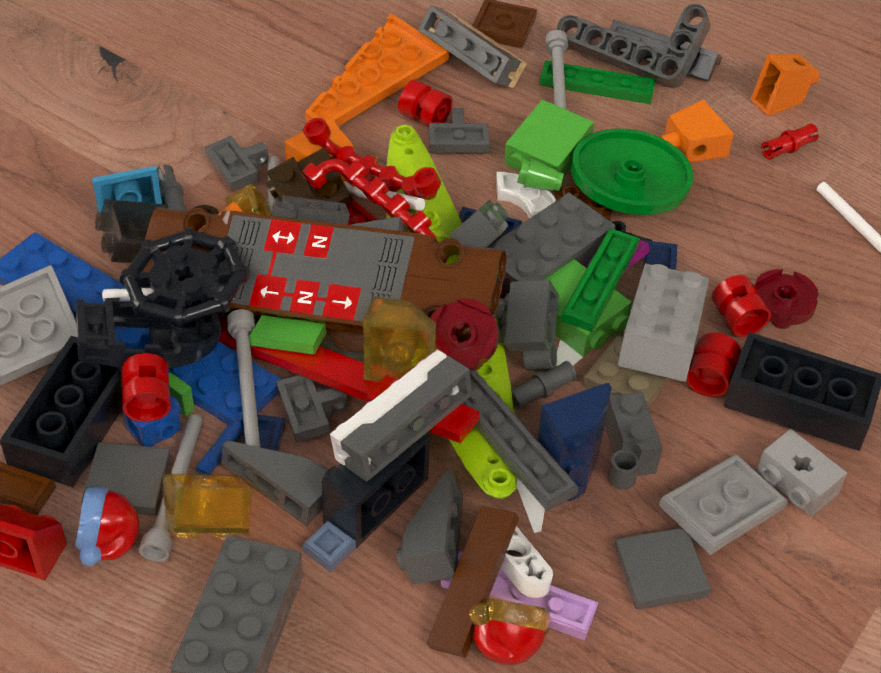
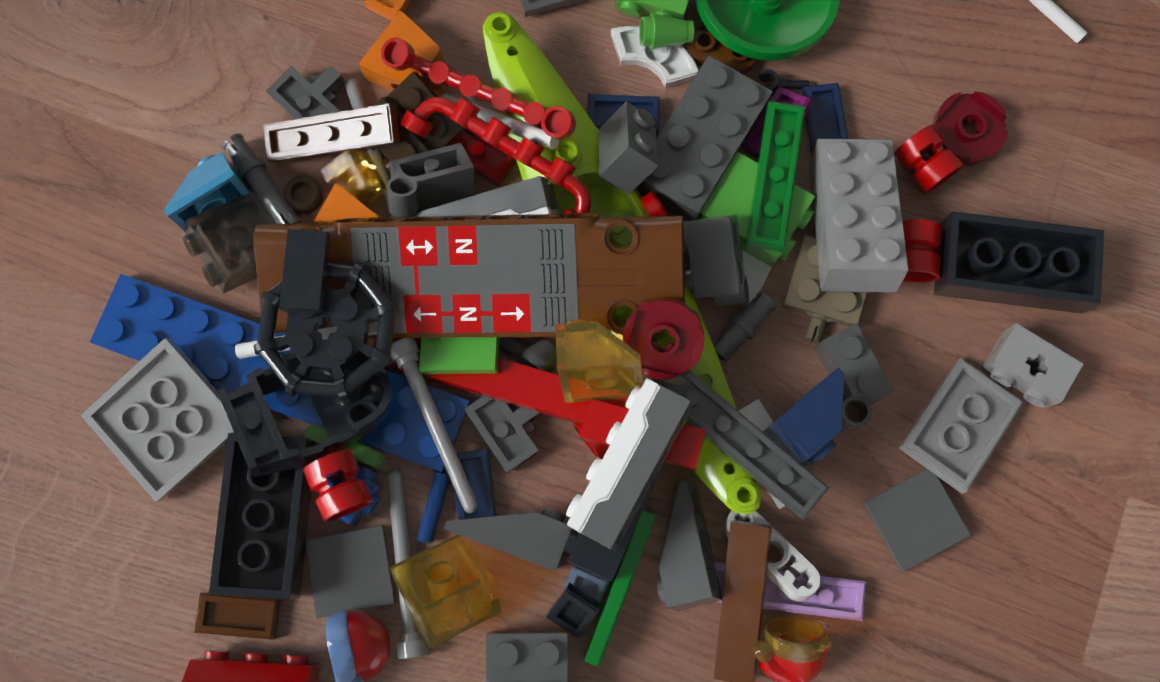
camera: 15 degrees left, 30 degrees up
none -> tile [263,104,400,162]
none -> black tile [279,229,331,312]
none -> black tile [546,582,602,639]
none -> green tile [584,510,656,666]

